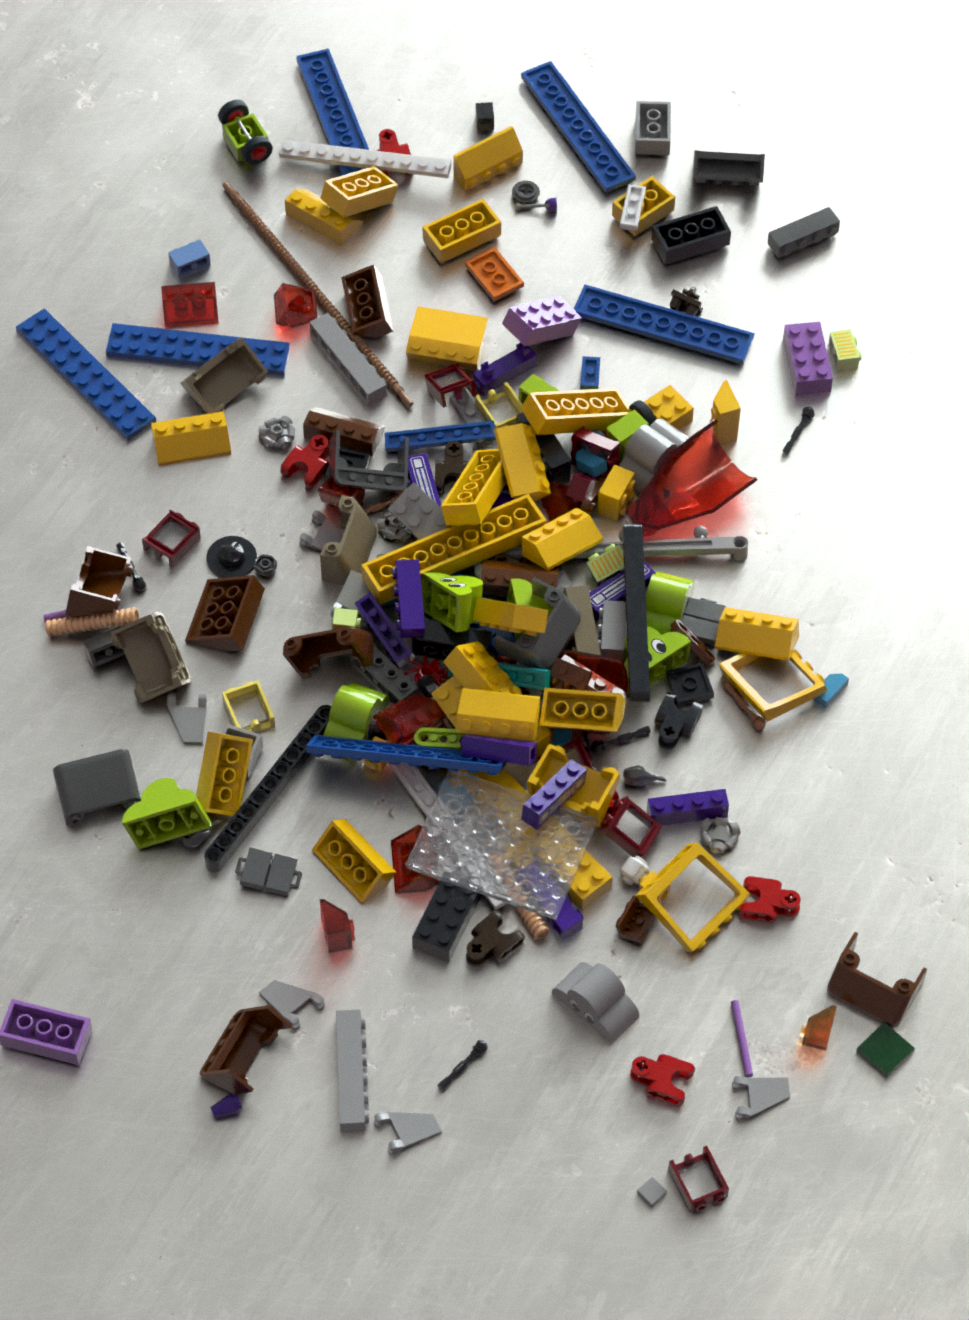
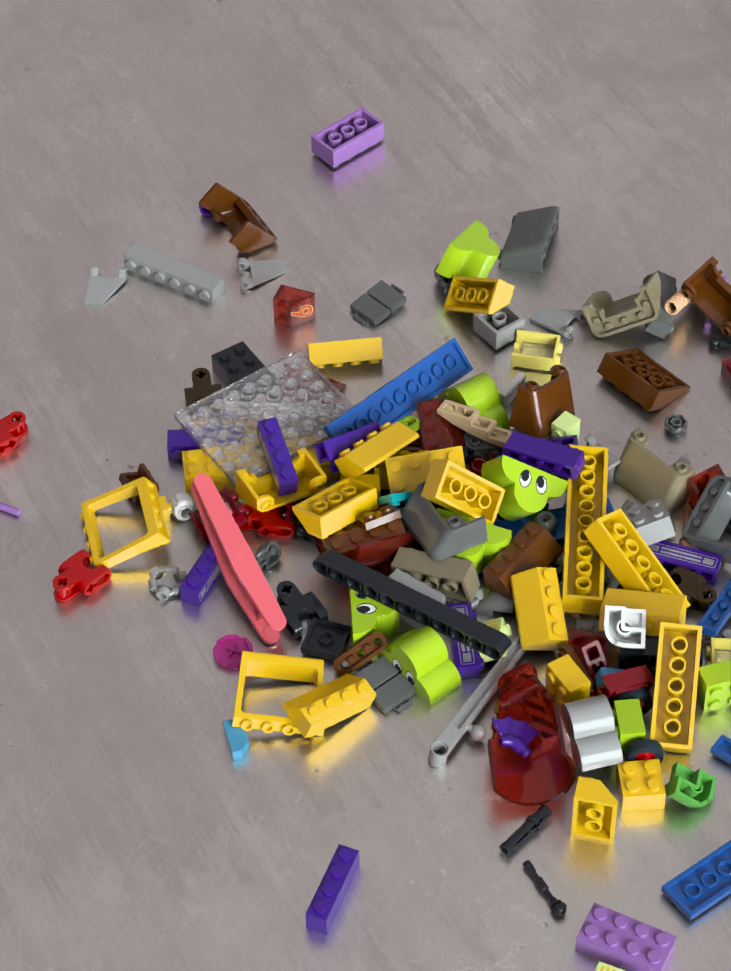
camera: 125 degrees right, 10 degrees down
black beam [204,705,331,872] -> none
black hat [206,536,257,578] -> none
black piece [437,1040,488,1091] -> none
light grey brick [552,962,639,1044] -> none
black piece [591,726,651,754] -> none
none -> coral piece [190,474,287,644]
none -> dark pink tile [213,634,253,670]
none -> dark purple brick [306,844,360,935]
none -> tan slope [437,399,513,448]
none -> dark purple arm [492,716,539,758]
none -> white tile [499,372,526,409]
none -> black pin [499,804,552,856]
none -> white brick [604,605,646,649]
none -> bright green brick [664,762,717,808]

